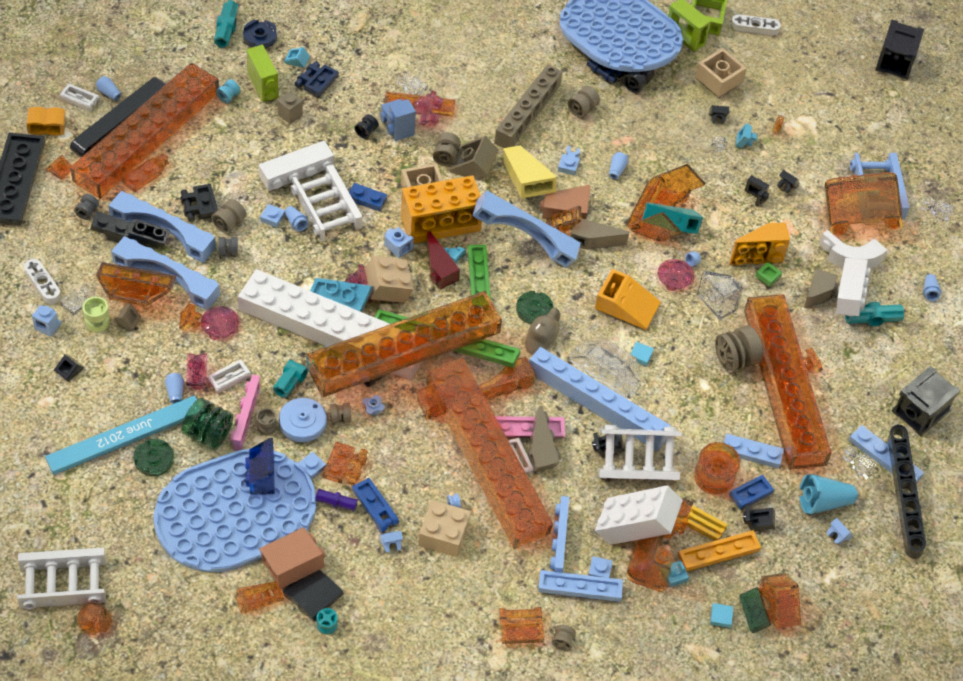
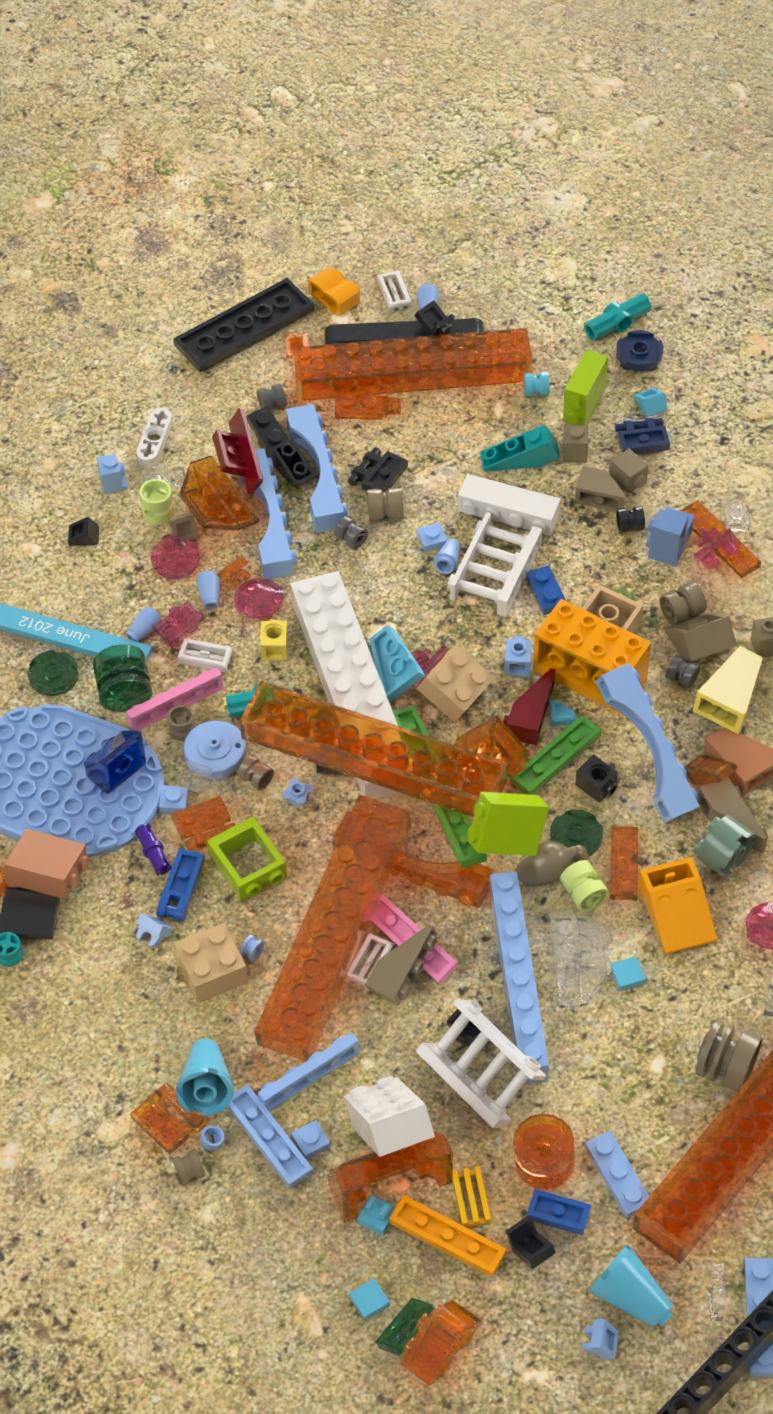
camera: 55 degrees right, 0 degrees up
none -> clear pink dish [151,534,200,580]
none -> medium azure cone [176,1039,234,1116]
none -> clear plate [179,761,229,796]
none -> light blue cone [196,571,221,610]
none -> light blue hinge [200,1125,224,1151]
none -> lime window [207,816,287,901]
none -> dark red bracket [212,408,263,495]
none -> light yellow brick [260,620,288,661]
none -> black bracket [414,300,455,337]
none -> clear orange brick [451,715,529,781]
none -> lime brick [467,792,550,856]
none -> teal slope [480,424,560,471]
none -> yellowish green wheel [560,860,609,912]
none -> dark tan slope [575,466,625,512]
none -> black brick [575,754,618,803]
none -> dark tan brick [610,449,648,493]
none -> clear orange tile [610,826,638,901]
none -> dark grey wheel [665,655,700,689]
none -> sand green brick [693,815,756,878]

